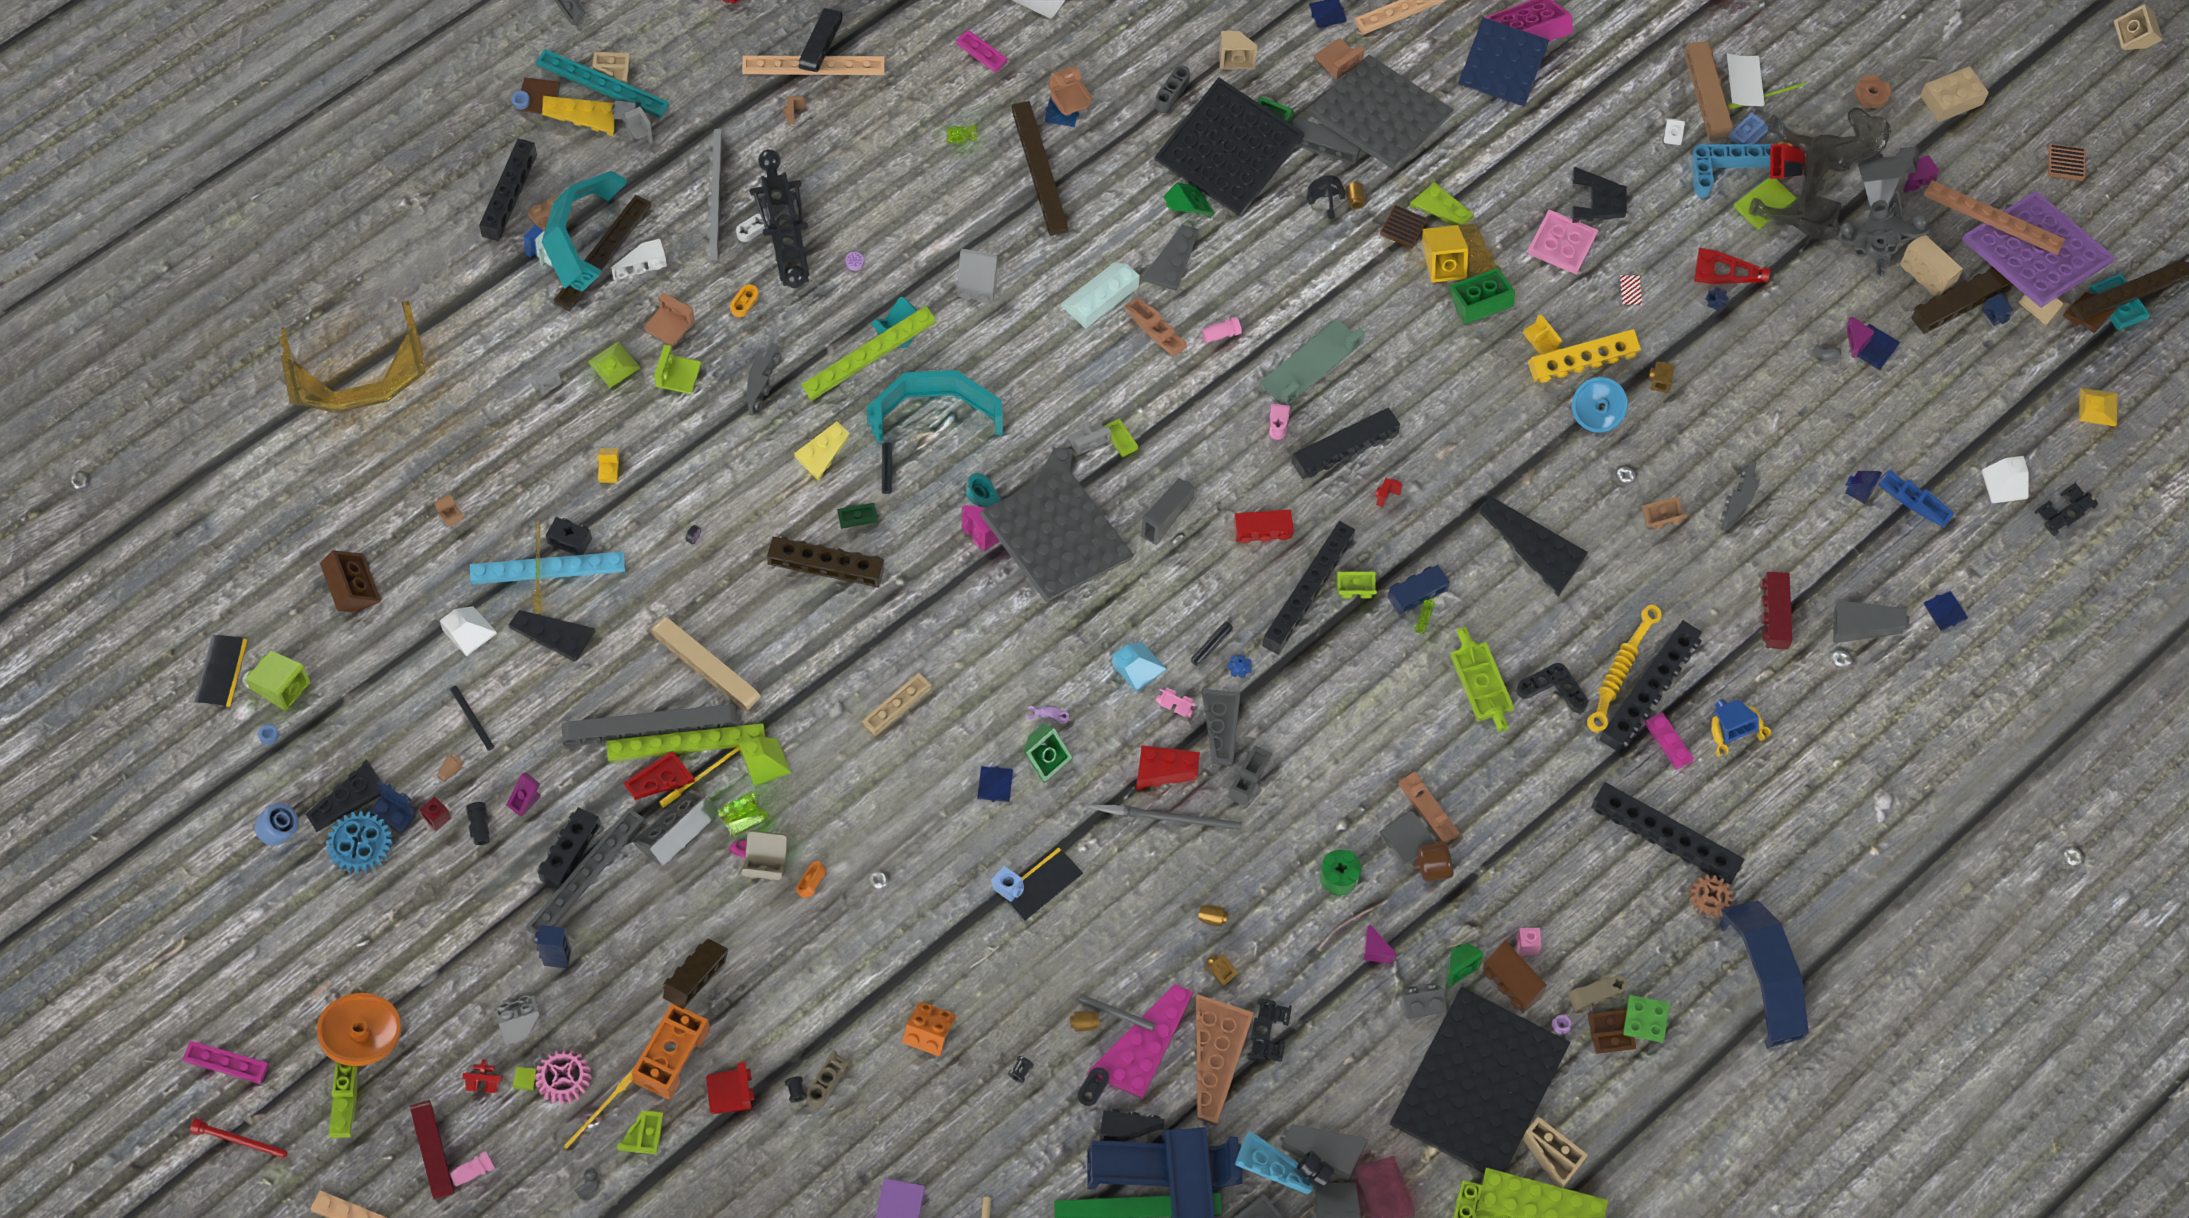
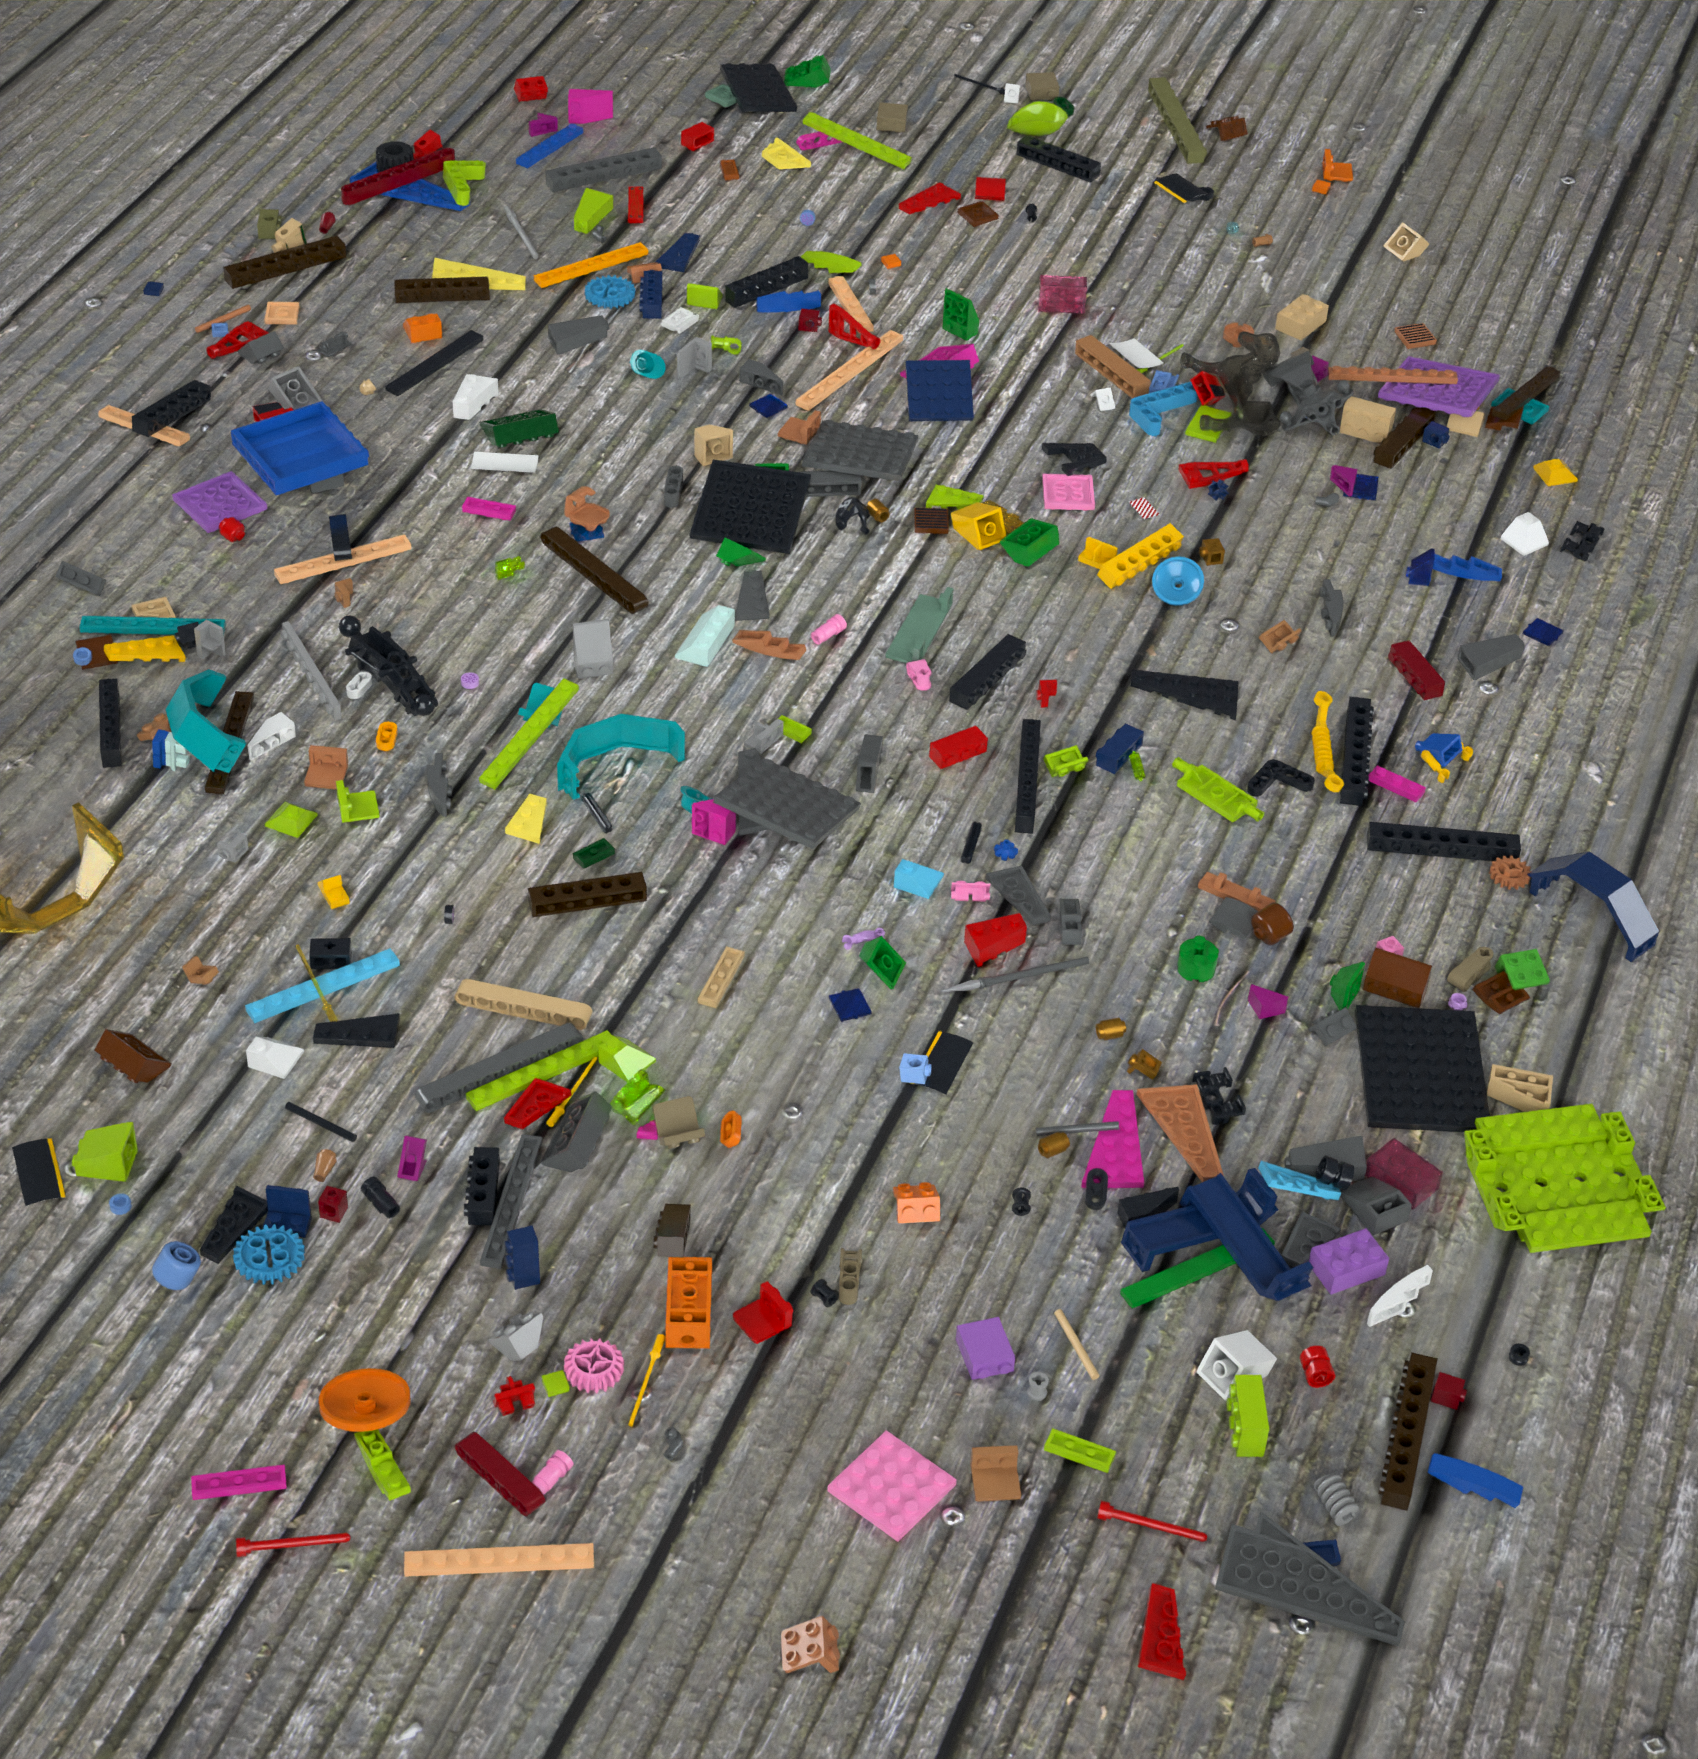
camera: 25 degrees left, 20 degrees down
lime wing [617,1110,664,1155] -> none

